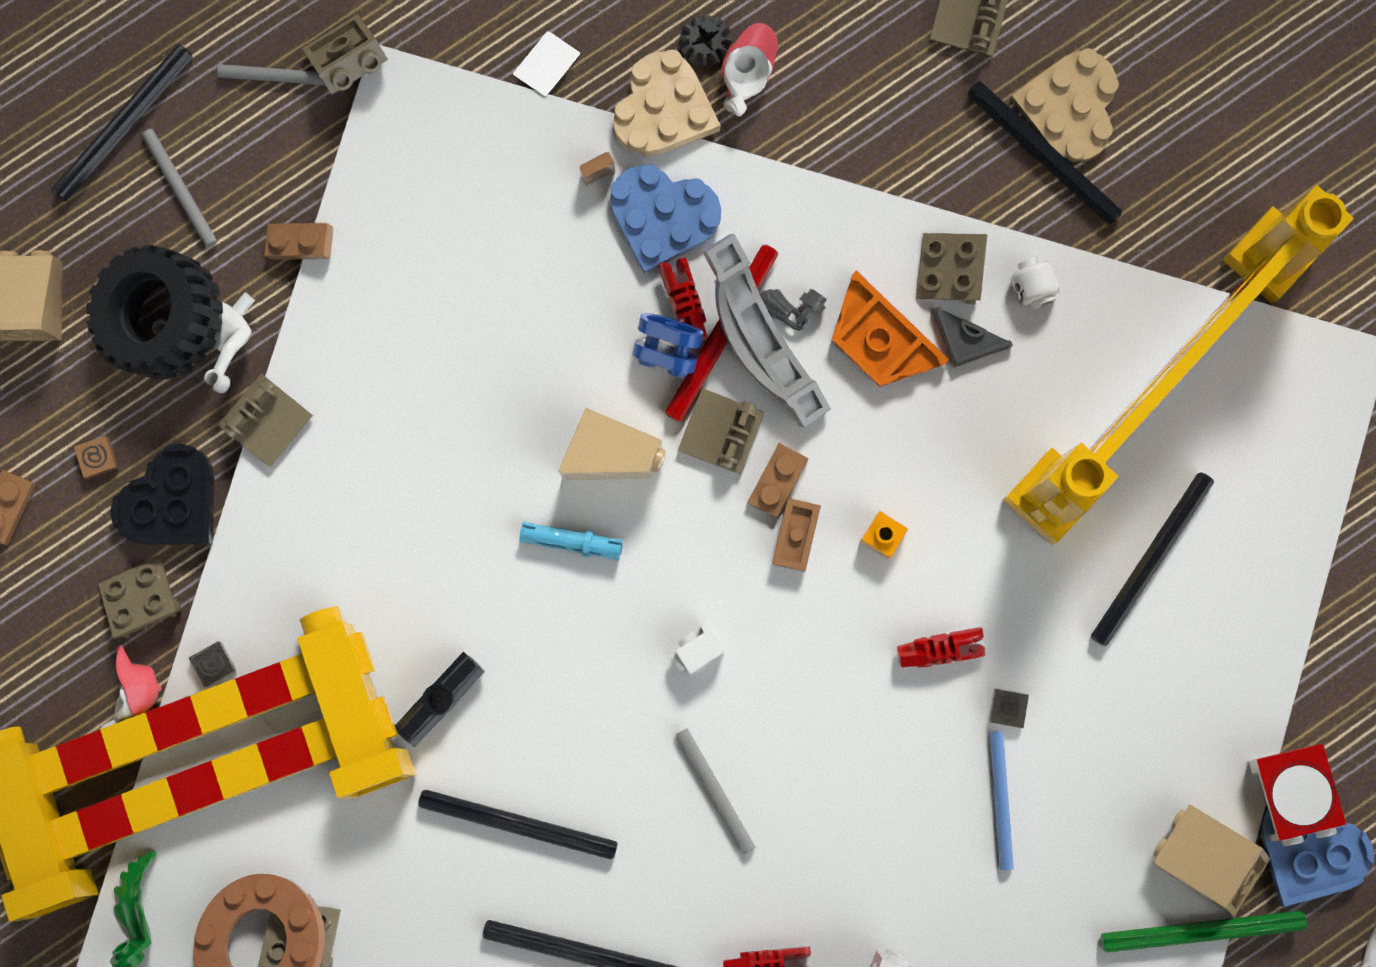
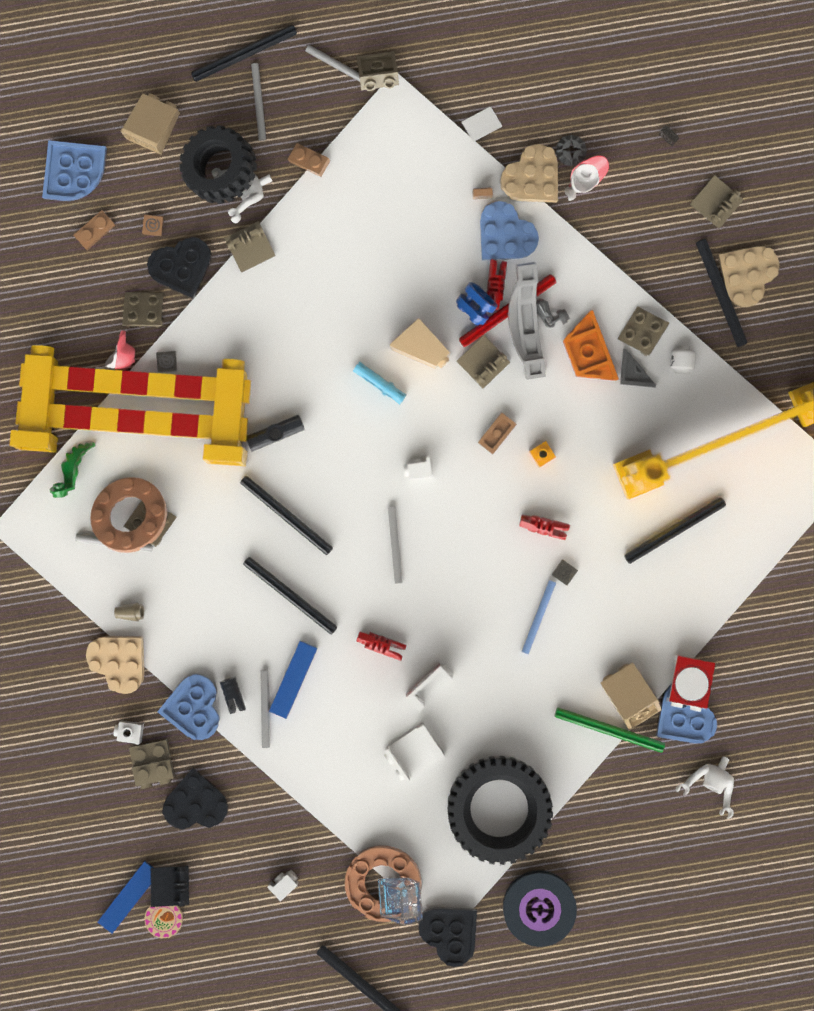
camera: 20 degrees right, 5 degrees up
medium nougat plate [747,443,809,518] -> none

